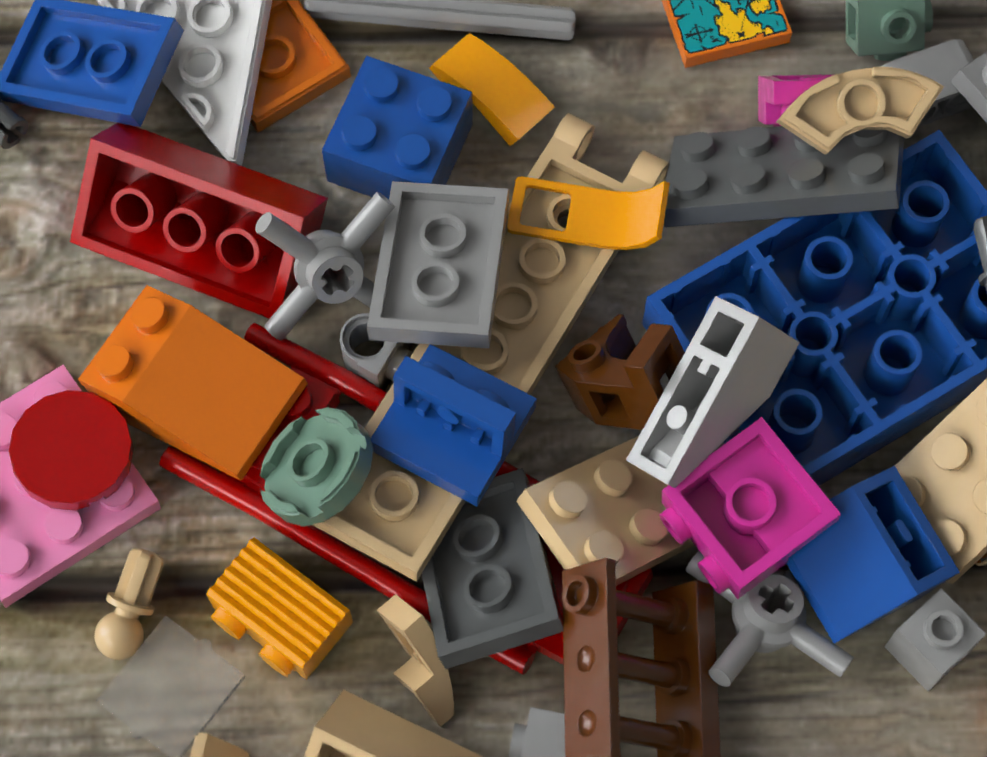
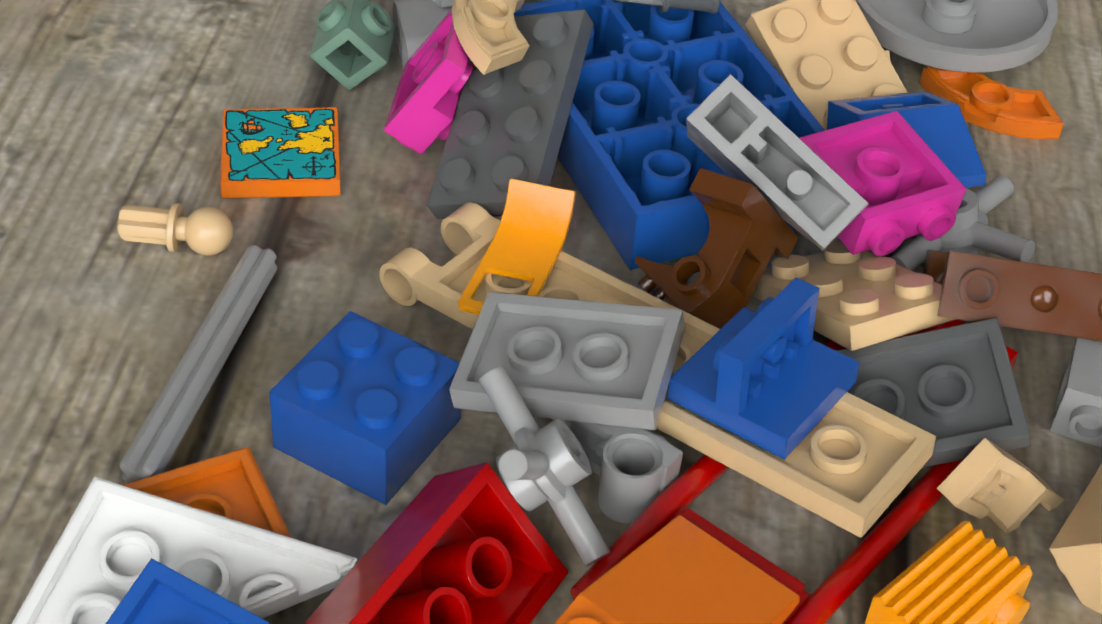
camera: 85 degrees left, 25 degrees down
sand green tile [260,407,373,526] -> none
light orange slope [429,33,555,146] -> none
light grey brick [884,588,987,692] -> none

